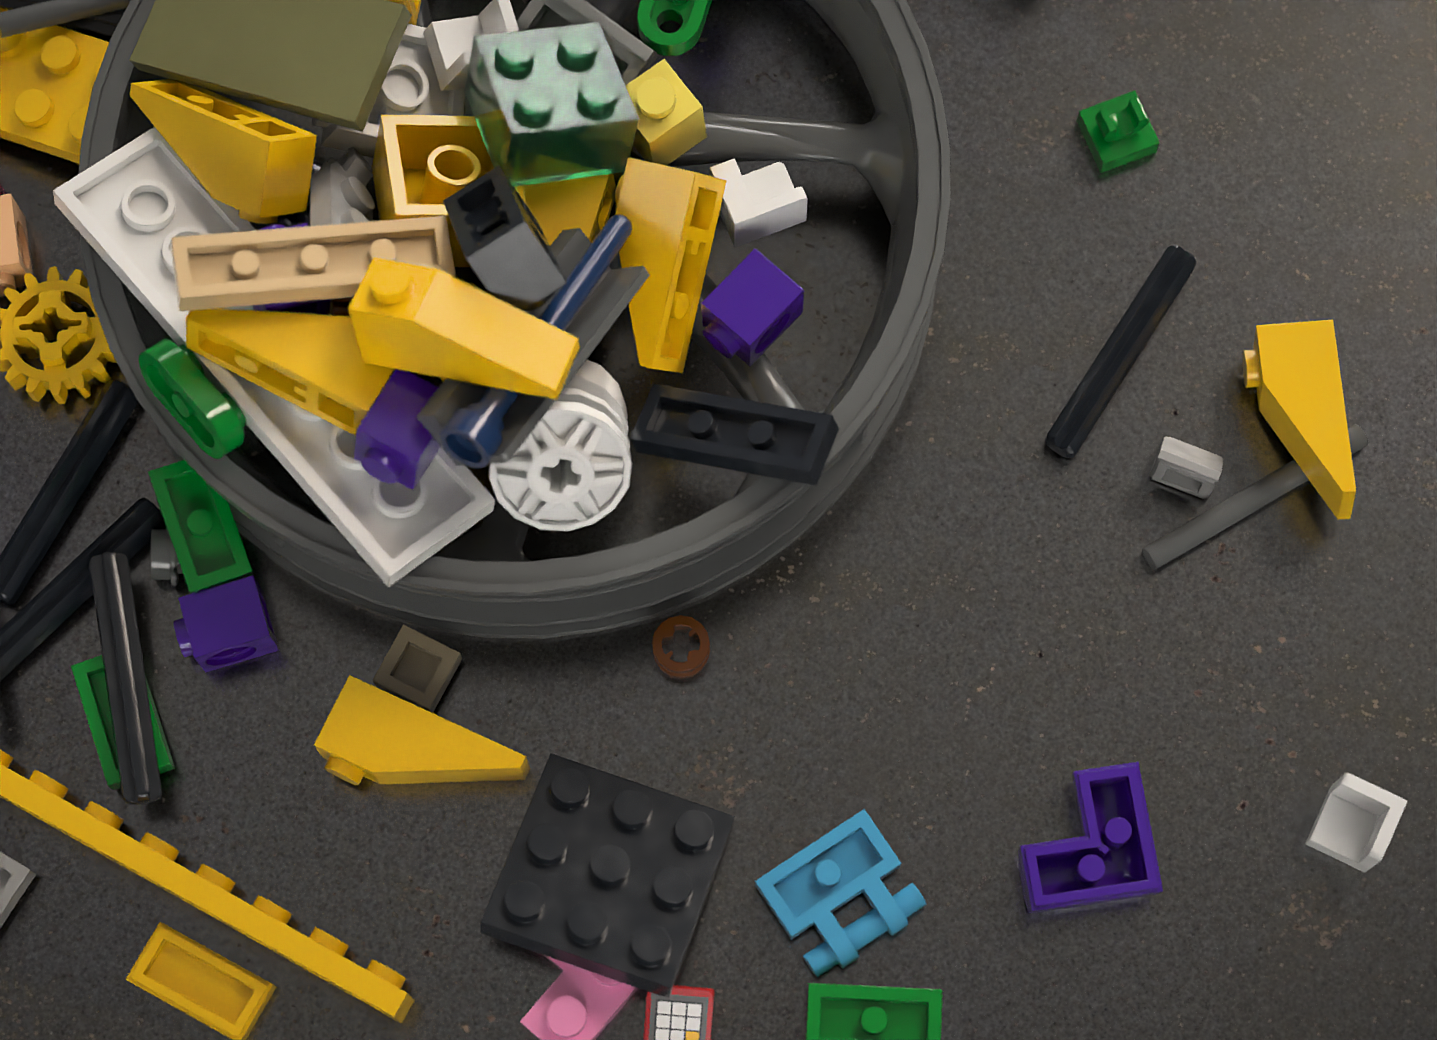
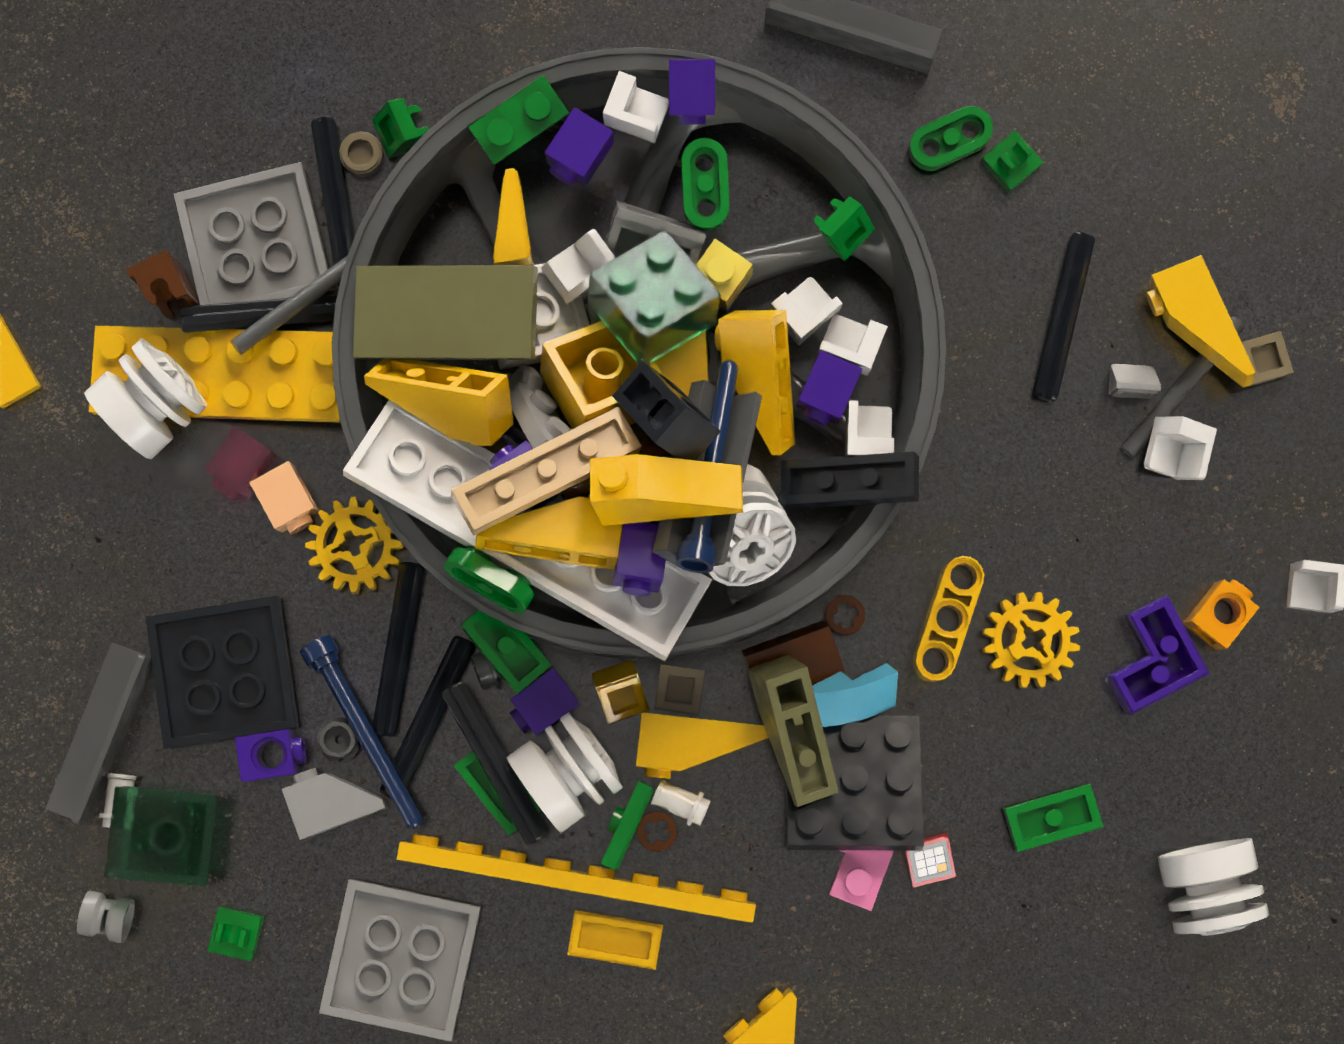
camera: 20 degrees left, 10 degrees up
dark azure plate [755,809,927,978] -> none
none -> white wheel [506,712,623,833]
none -> yellow slope [592,660,650,724]
none -> green plate [601,781,654,870]
none -> reddish brown bush [637,811,677,852]
none -> white pin [651,779,711,826]
none -> reddish brown hinge [741,620,845,684]
none -> olive slope [748,655,839,807]
none -> medium azure slope [812,663,898,727]
none -> green tile [814,196,875,261]
none -> white panel [817,314,888,376]
none -> white panel [845,400,894,456]
none -> green plate [909,106,993,171]
none -> yellow beam [912,556,984,682]
none -> yellow gear [982,592,1080,688]
none -> white panel [1144,416,1217,480]
none -> light orange brick [1183,579,1260,651]
none -> dark tan plate [1242,331,1294,387]

